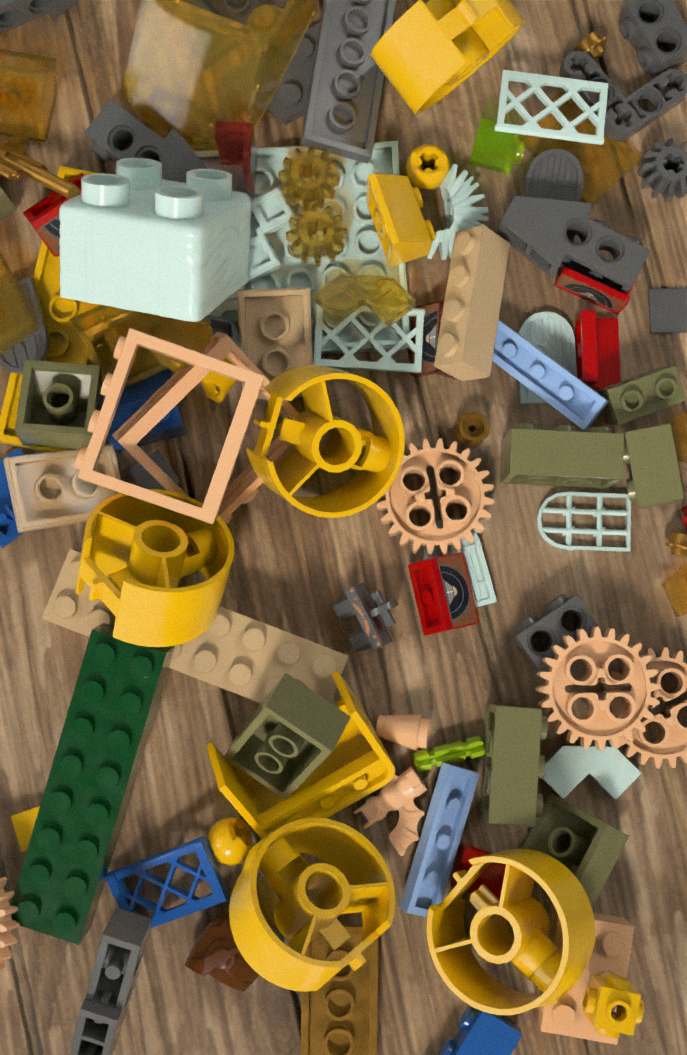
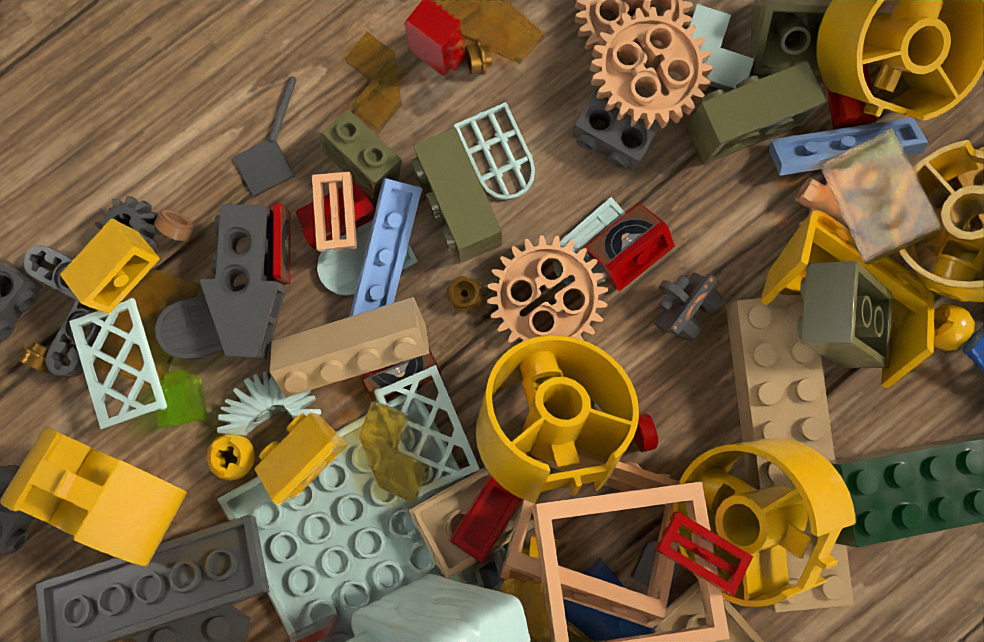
camera: 110 degrees left, 0 degrees up
light aqua tile [248,186,296,284] -> none
clear yellow gear [278,145,339,211] -> none
clear yellow gear [286,202,347,267] -> none
light nougat cone [376,714,431,751] -> none
lime axle [413,736,485,772] -> none
olive brick [624,423,685,509] -> none
none -> yellow brick [60,218,160,314]
none -> medium nougat tile [153,210,194,241]
none -> light nougat tile [312,172,357,252]
none -> red tile [448,475,522,563]
none -> red tile [634,413,658,453]
none -> red tile [654,512,754,595]
none -> clear yellow tile [820,128,944,265]

